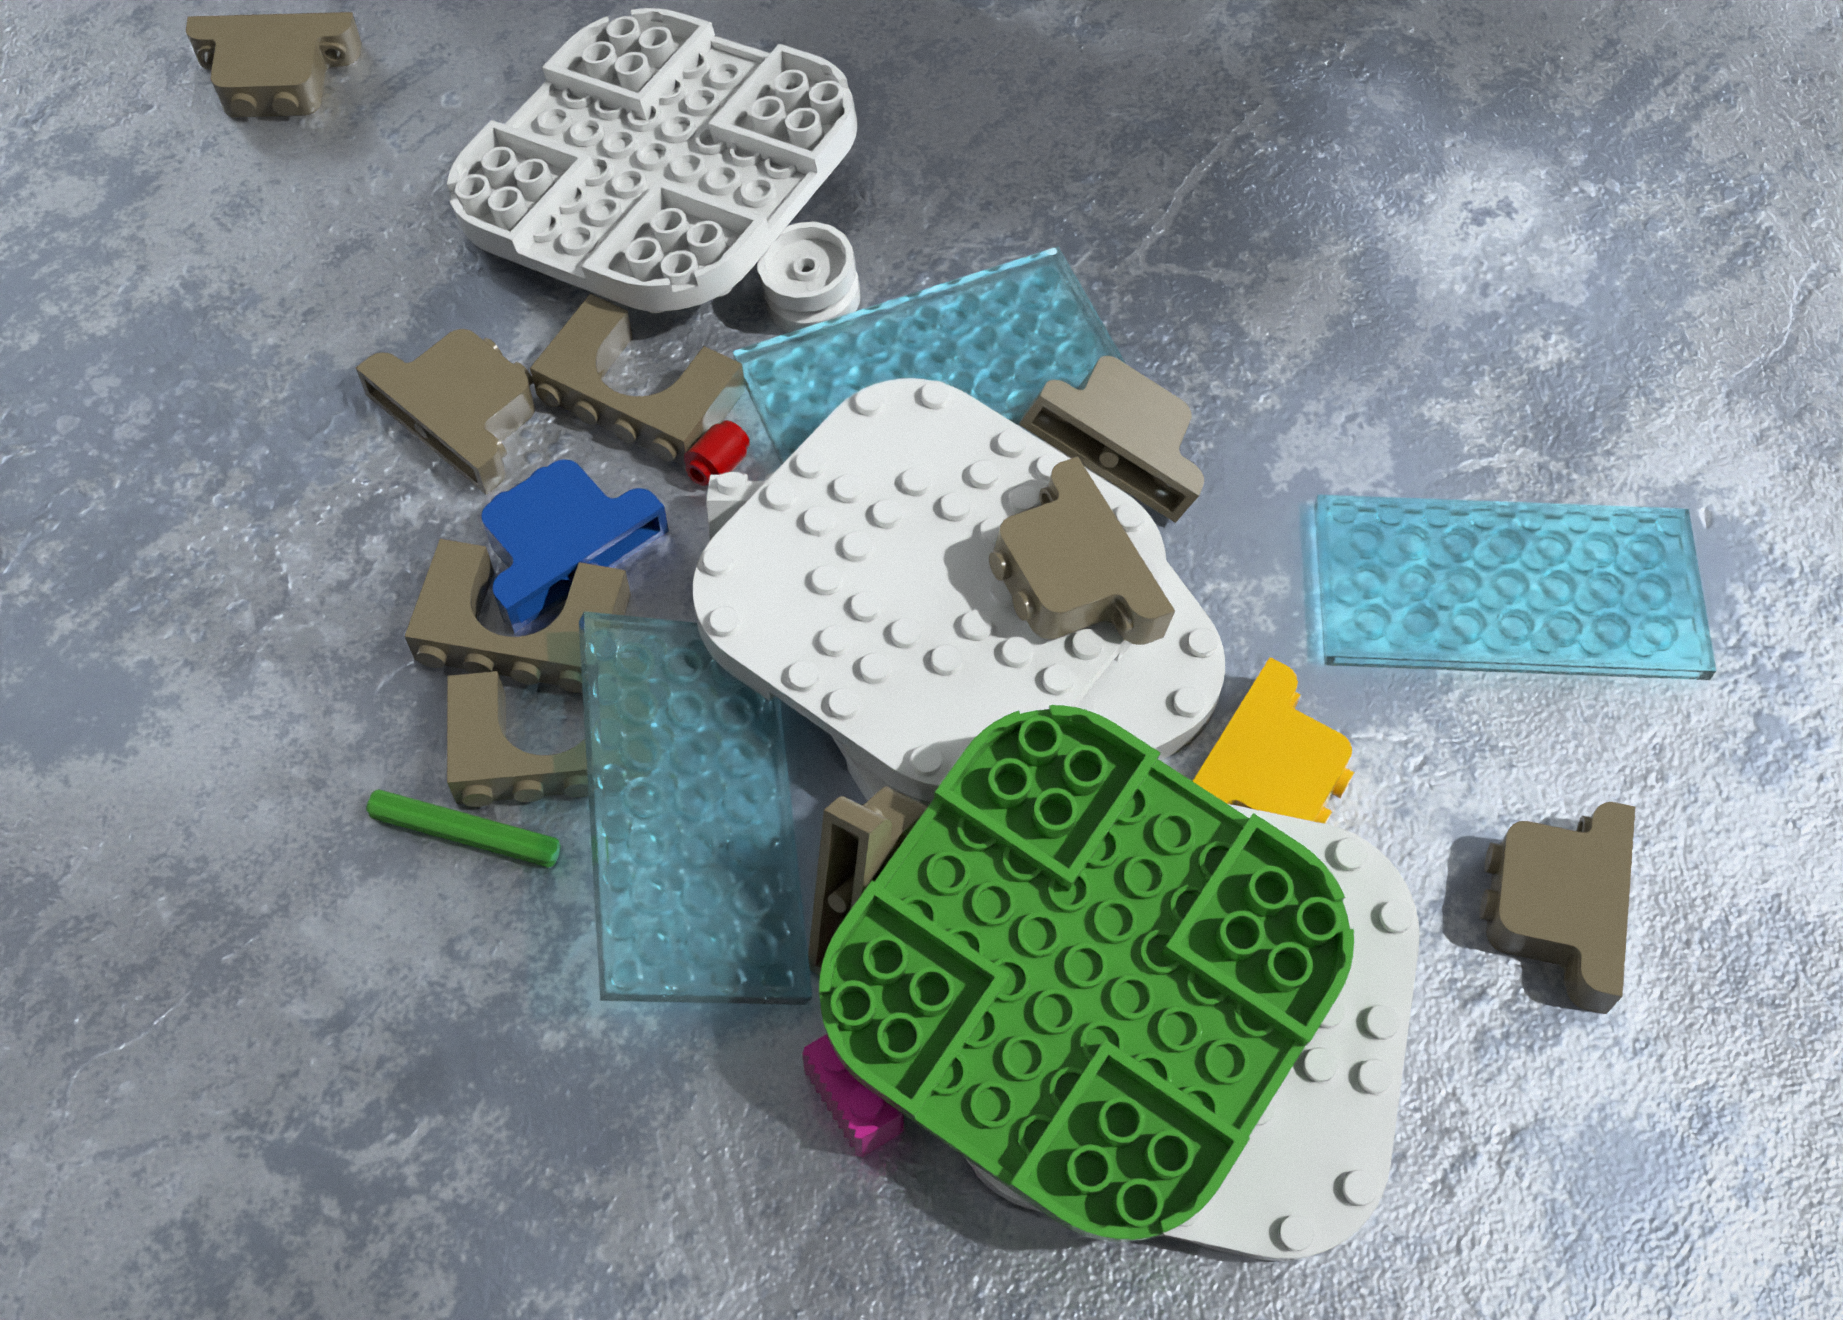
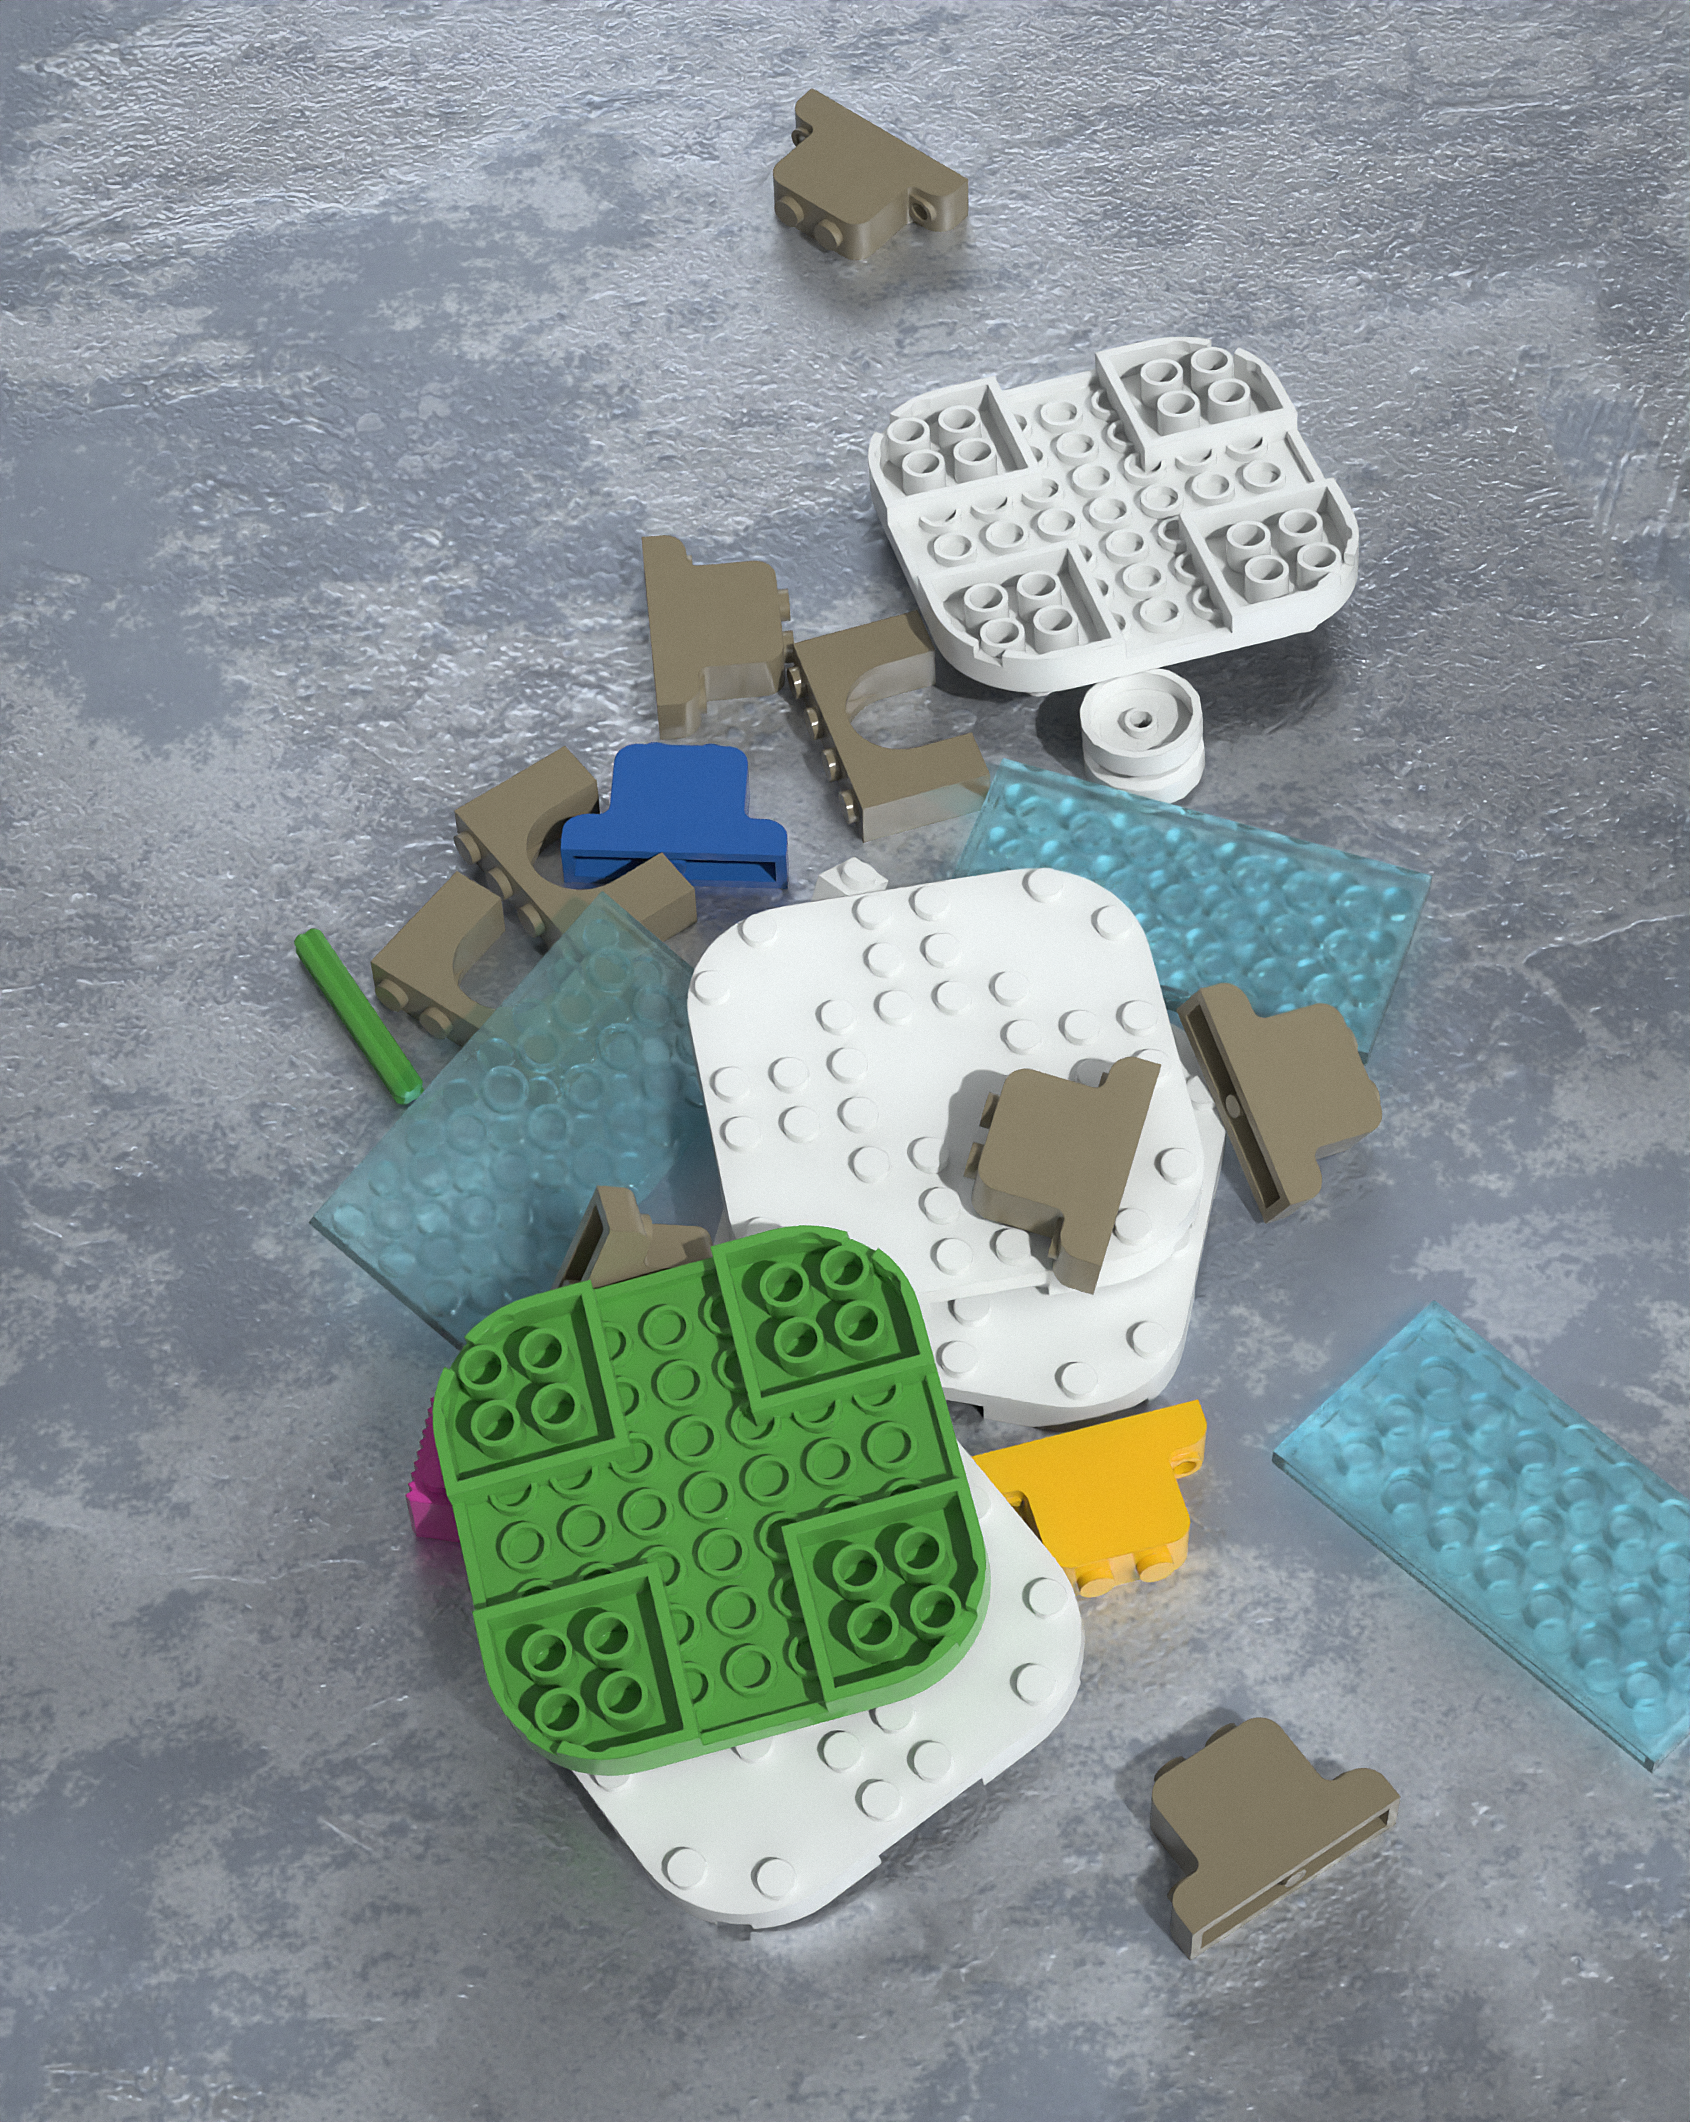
camera: 45 degrees right, 5 degrees down
red brick [684,420,750,486] -> none

